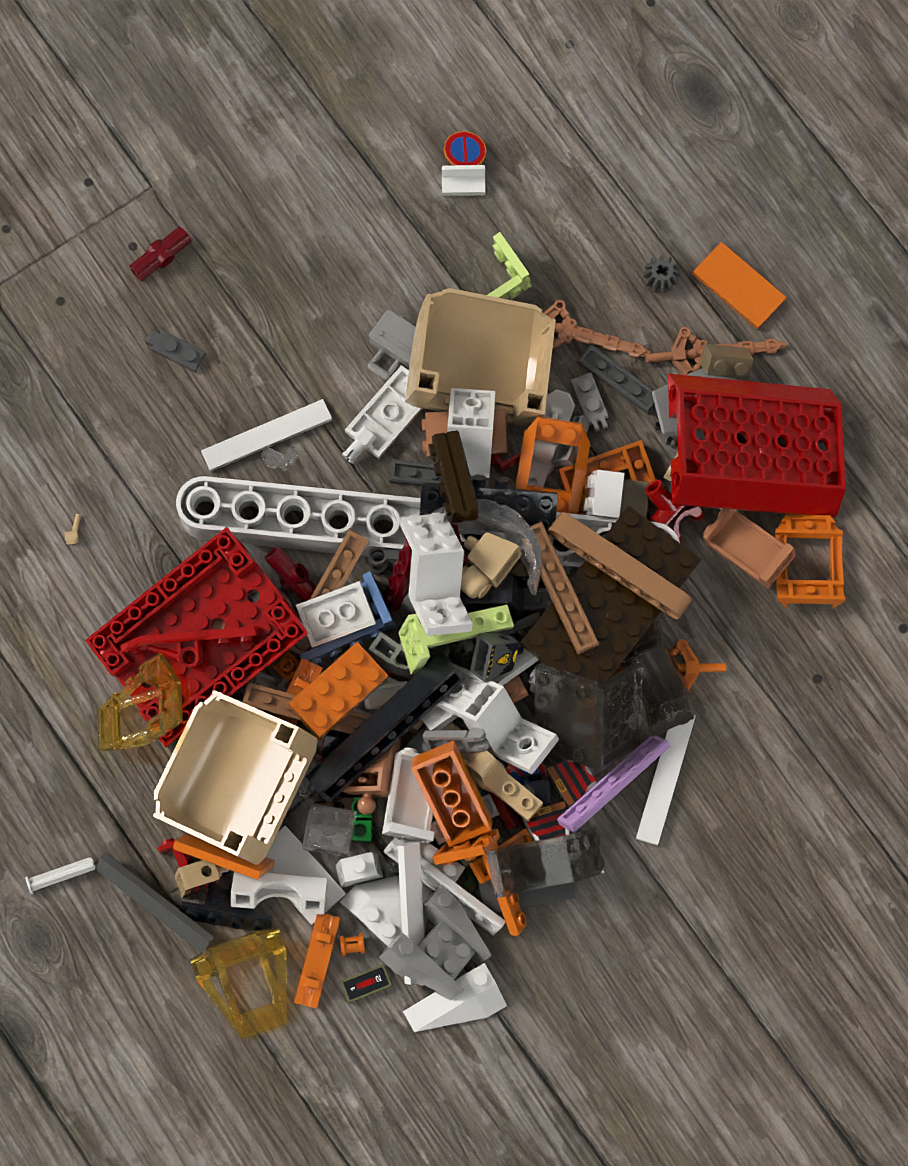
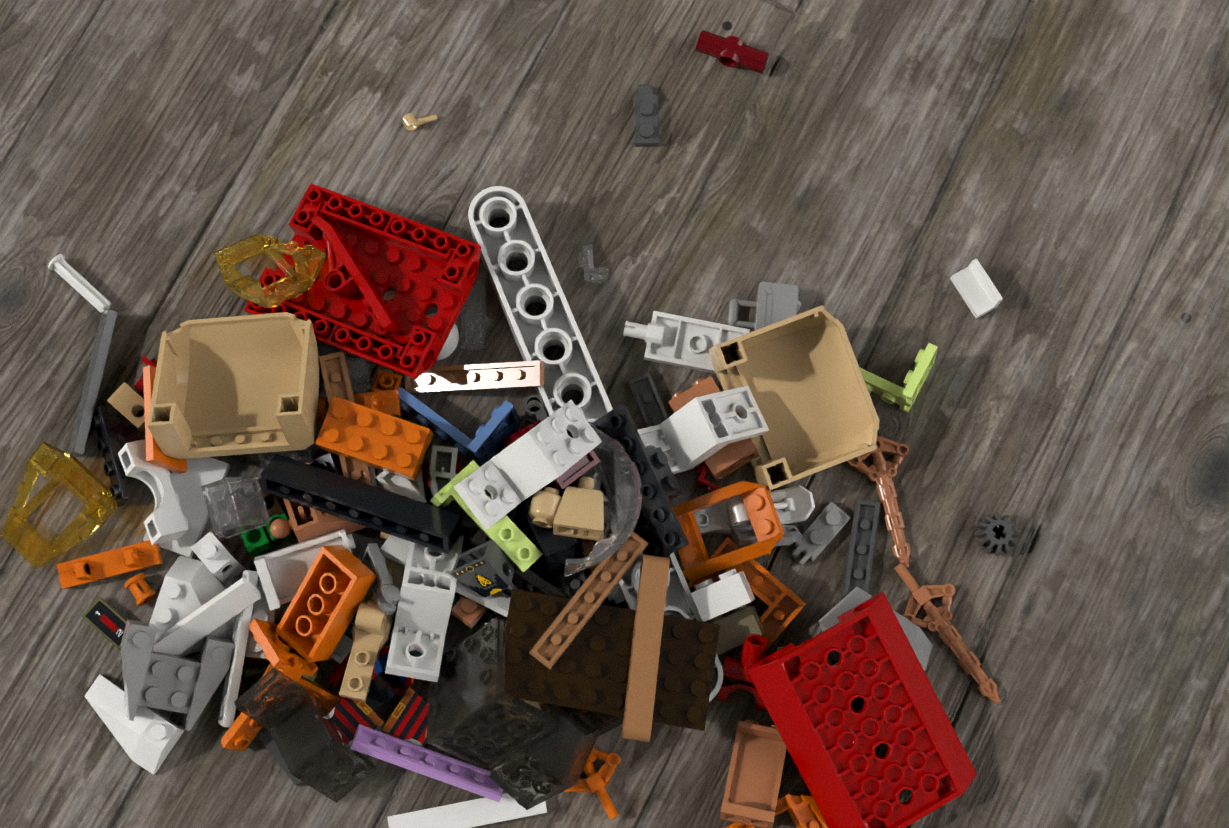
camera: 65 degrees right, 0 degrees up
white tile [201,399,332,472] -> none
dark red piece [264,546,316,602] -> none
white plate [296,581,376,648] -> none
dark brown brick [428,430,479,524] -> none
piece [444,131,486,166] -> none
orange tile [692,242,787,330] -> none
dark tan brick [700,344,754,379] -> none

